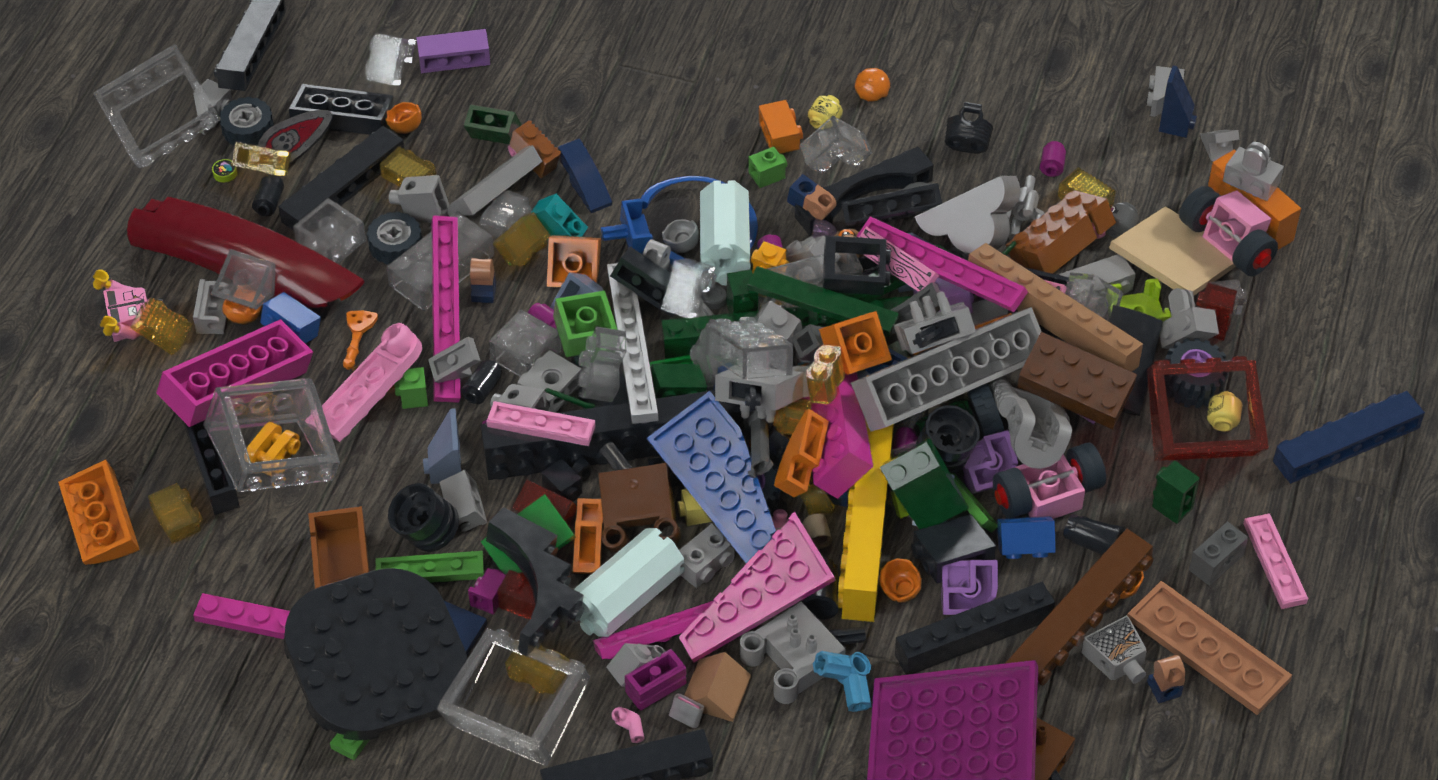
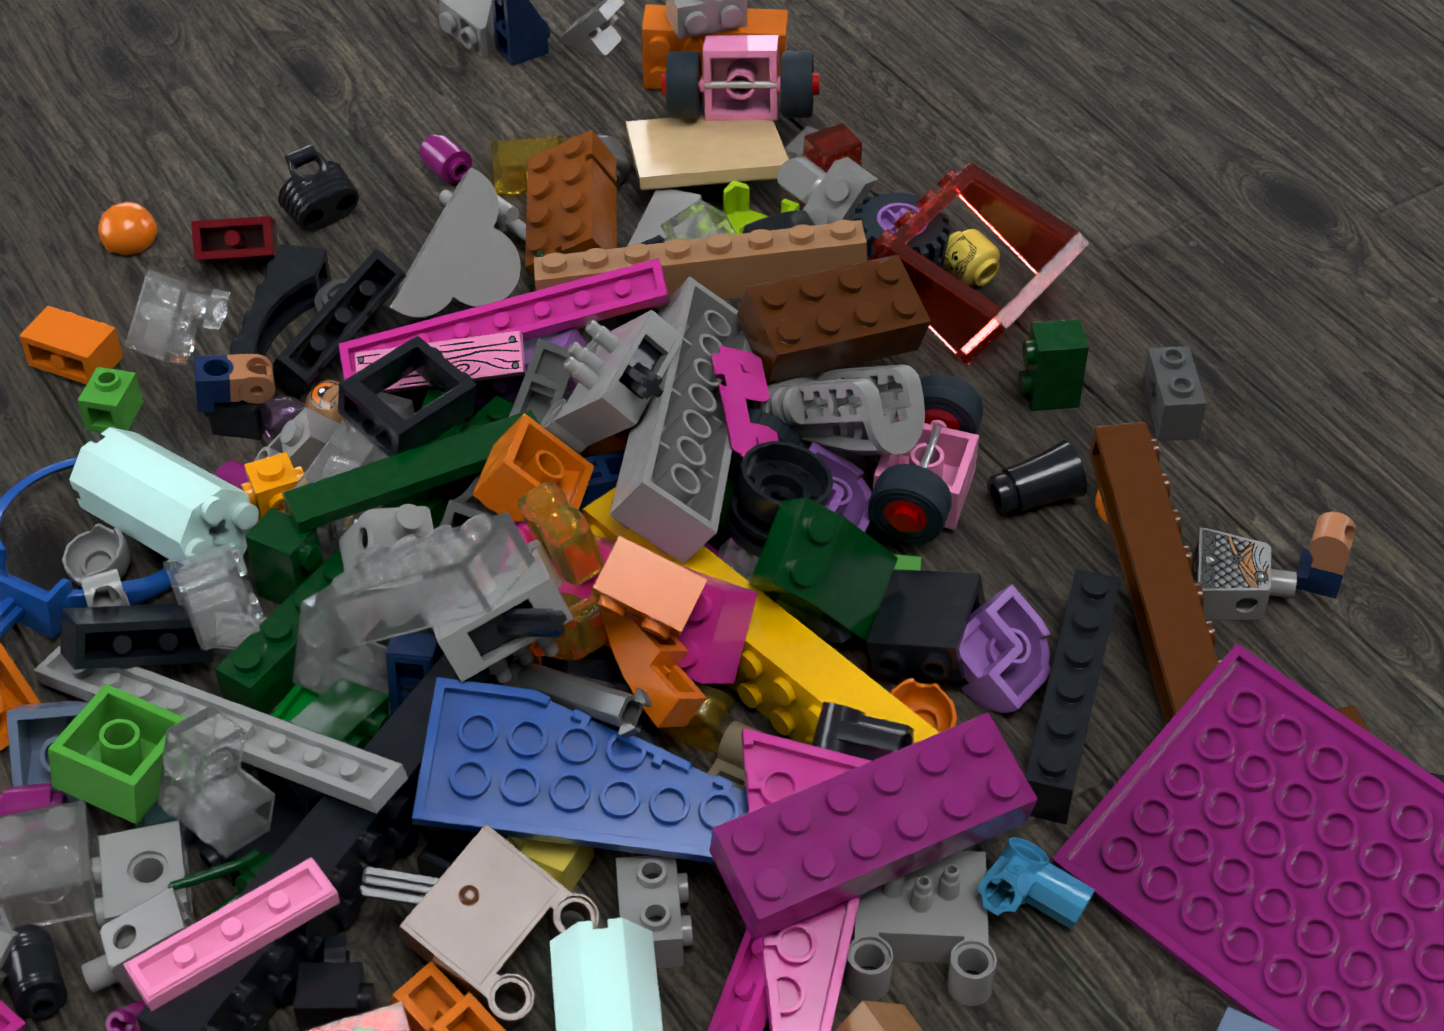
camera: 50 degrees left, 5 degrees down
light yellow head [808,95,843,131] -> none
blue brick [998,516,1055,559] -> none
nougat plate [1127,581,1292,715] -> none
bright pink tile [1243,513,1308,609] -> none
dark blue brick [1273,391,1425,484] -> none
none -> dark red brick [191,216,278,264]
none -> brick [592,535,708,640]
none -> magenta brick [709,712,1037,941]
none -> dark pink piece [711,345,779,457]
none -> black piece [812,702,915,761]

